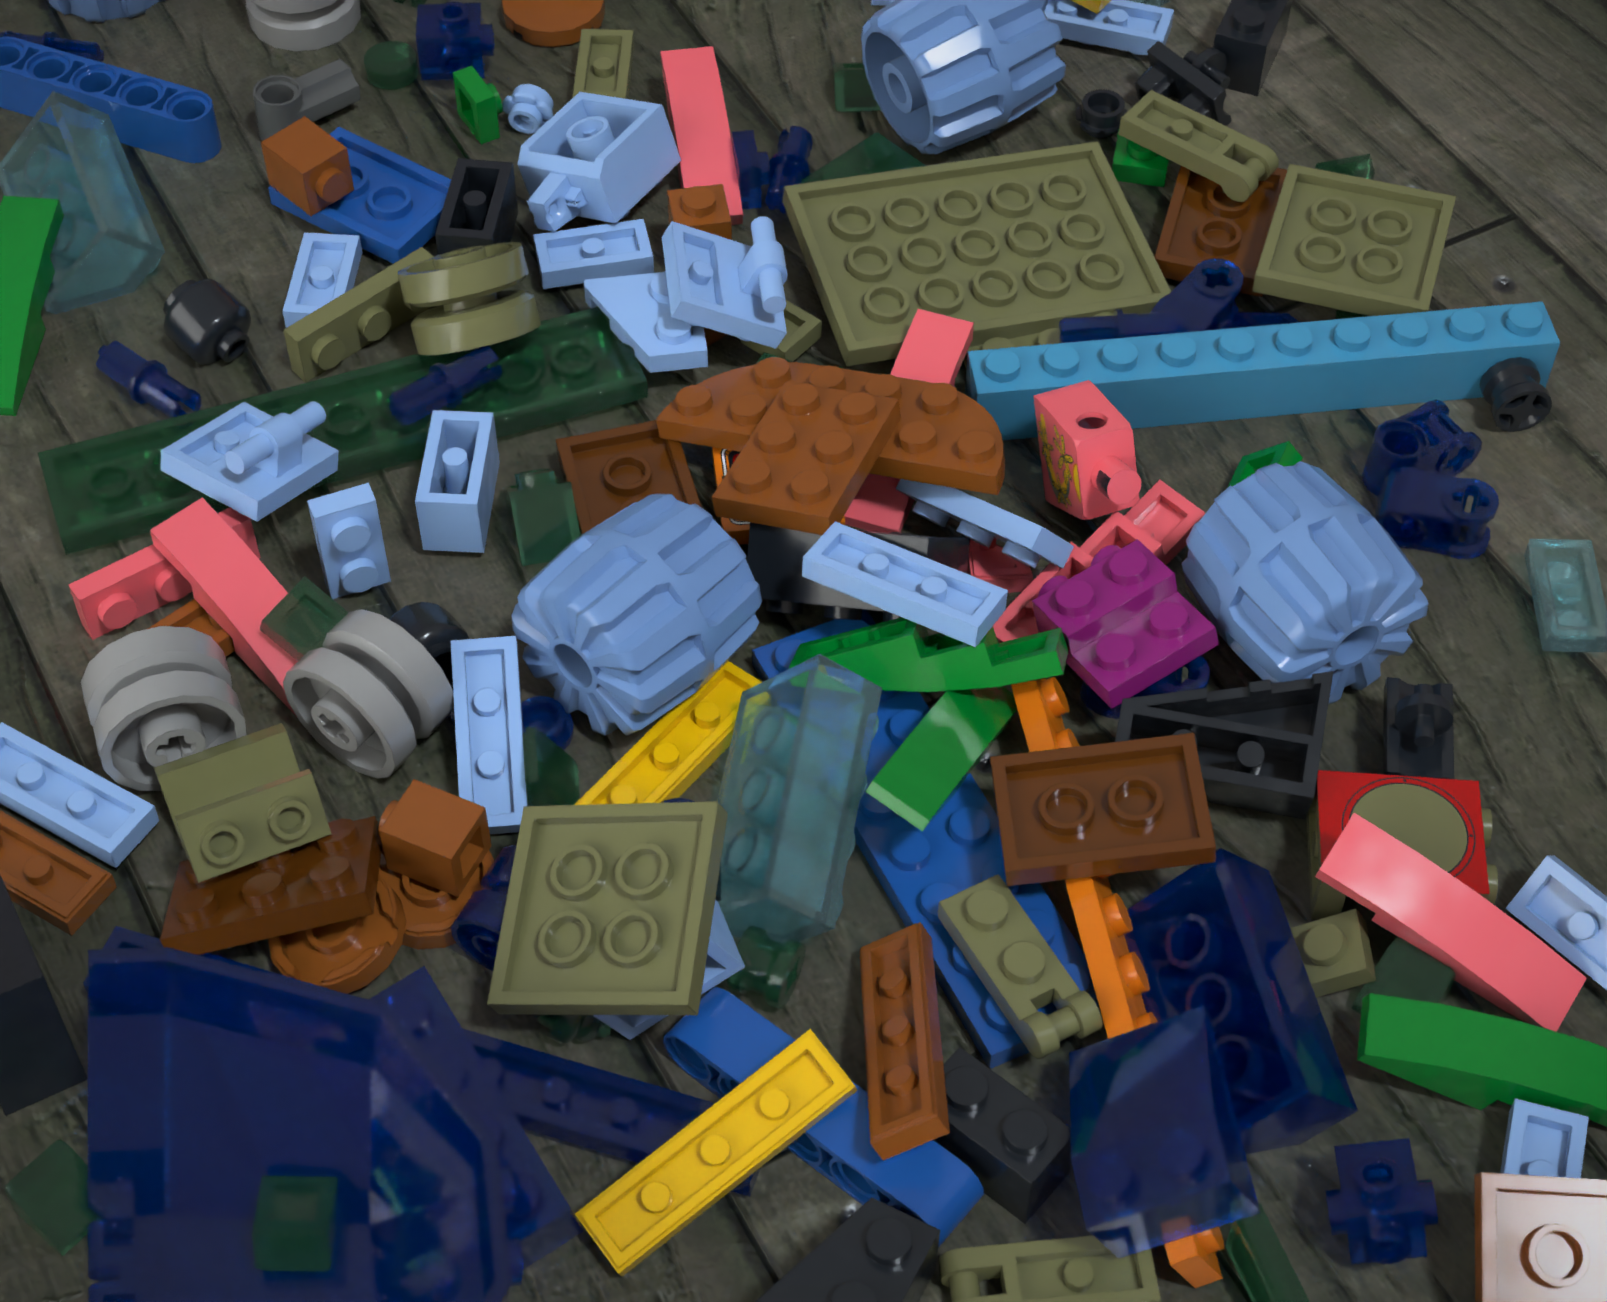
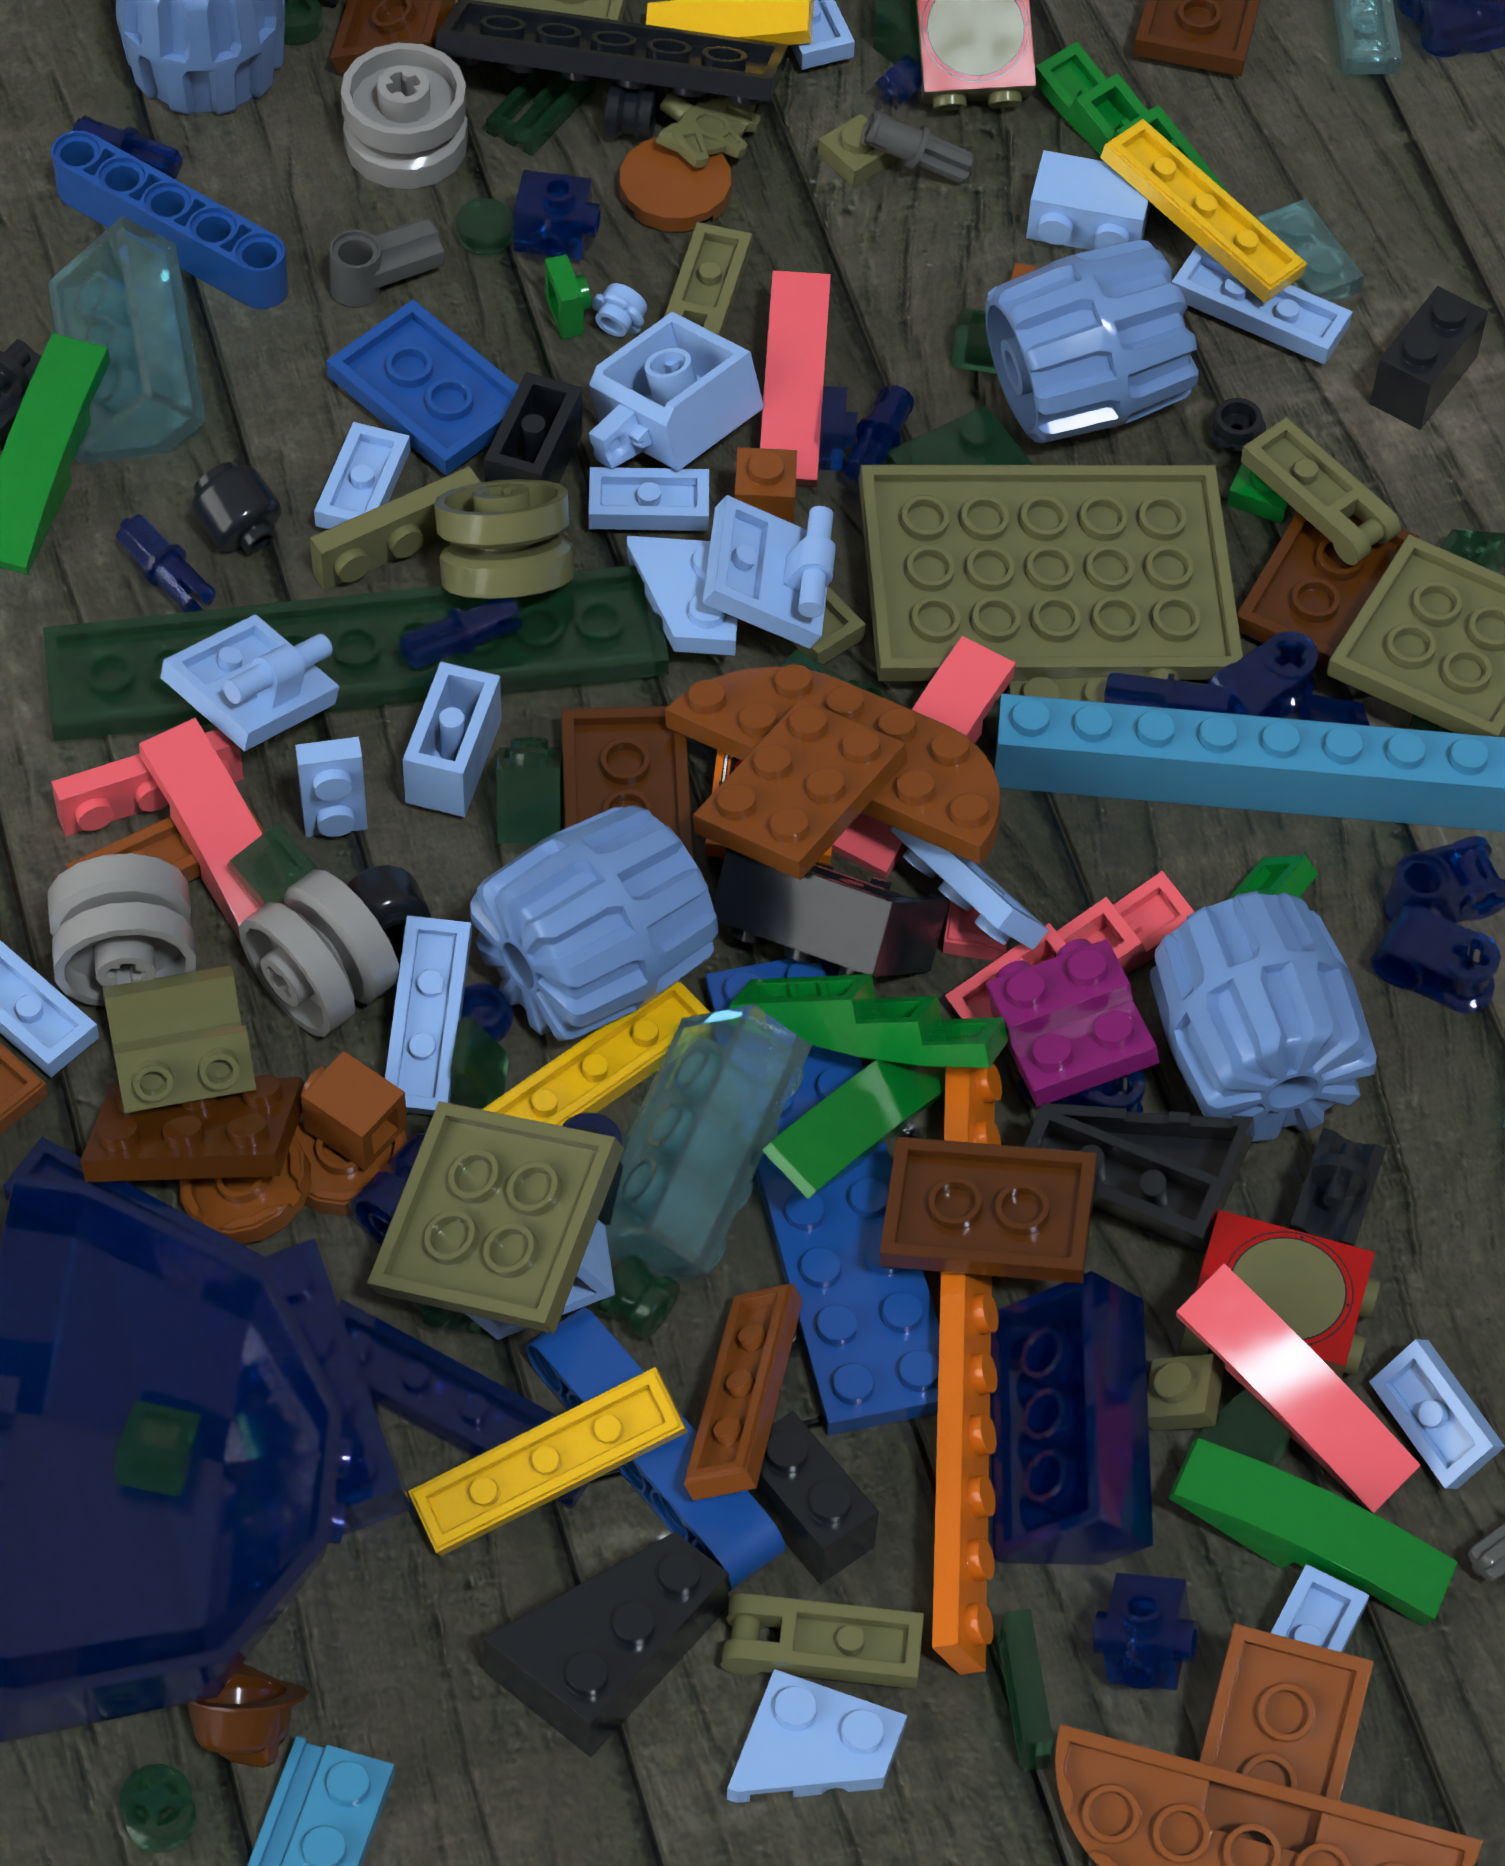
camera: 10 degrees right, 5 degrees up
dark orange brick [261,116,354,216] -> none
light blue plate [802,521,1008,647] -> none
olive plate [938,874,1103,1059] -> none
coral torso [1033,380,1141,520] -> none
clear blue slope [1069,1006,1260,1258] -> none
black hips [1134,41,1232,126] -> none

